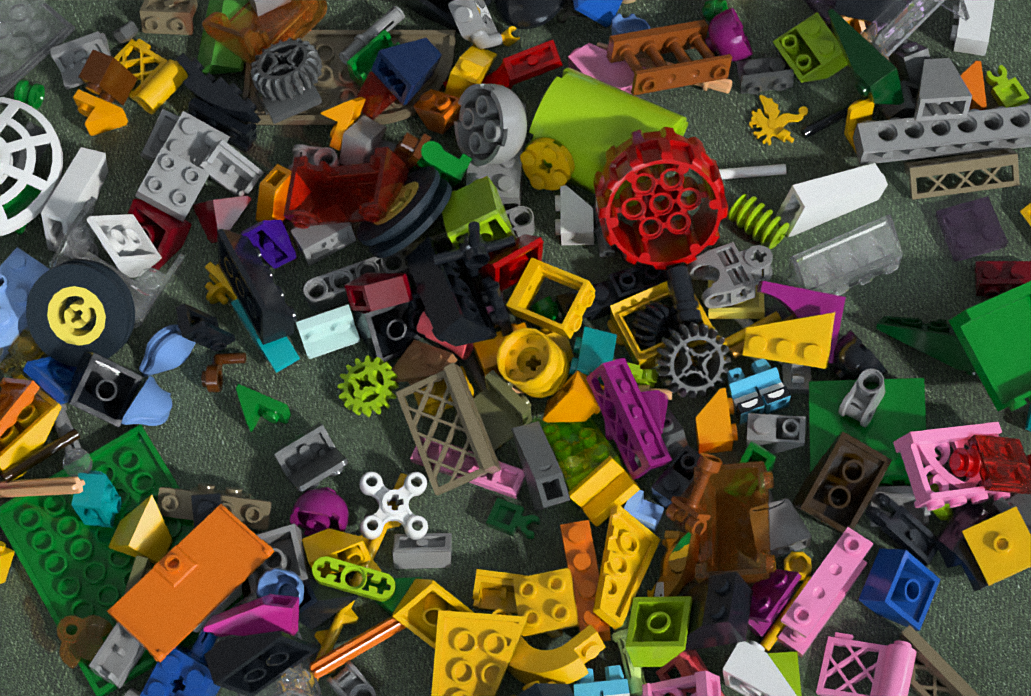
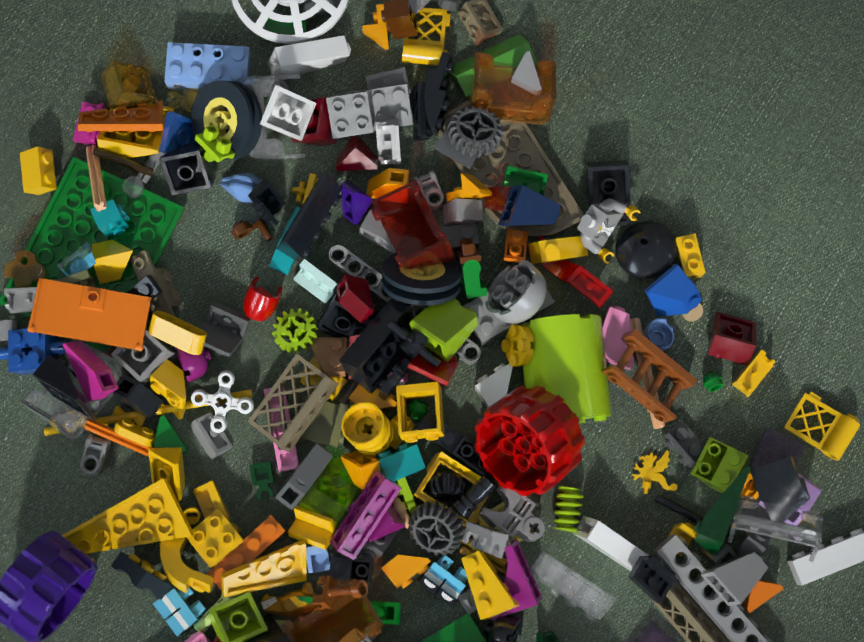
camera: 45 degrees right, 15 degrees up
medium blue hat [121,376,172,426] -> none
green slope [236,384,292,432] -> none
medium blue hair [256,568,304,605] -> none
lime beam [312,556,395,601] -> none
light grey pin [339,6,405,66] -> none
magenta cylinder [705,7,753,62] -> none
white bar [719,164,786,180] -> none
light grey slope [745,413,806,454] -> none
lime plate [985,65,1029,108] -> none
none -> clear light blue slope [57,242,96,276]
none -> yellow plate [114,419,156,447]
none -> yellow beam [148,311,207,355]
none -> lime hips [195,125,235,162]
none -> red piece [243,276,283,321]
none -> light grey hinge [463,521,509,558]
none -> black bracket [628,555,681,603]

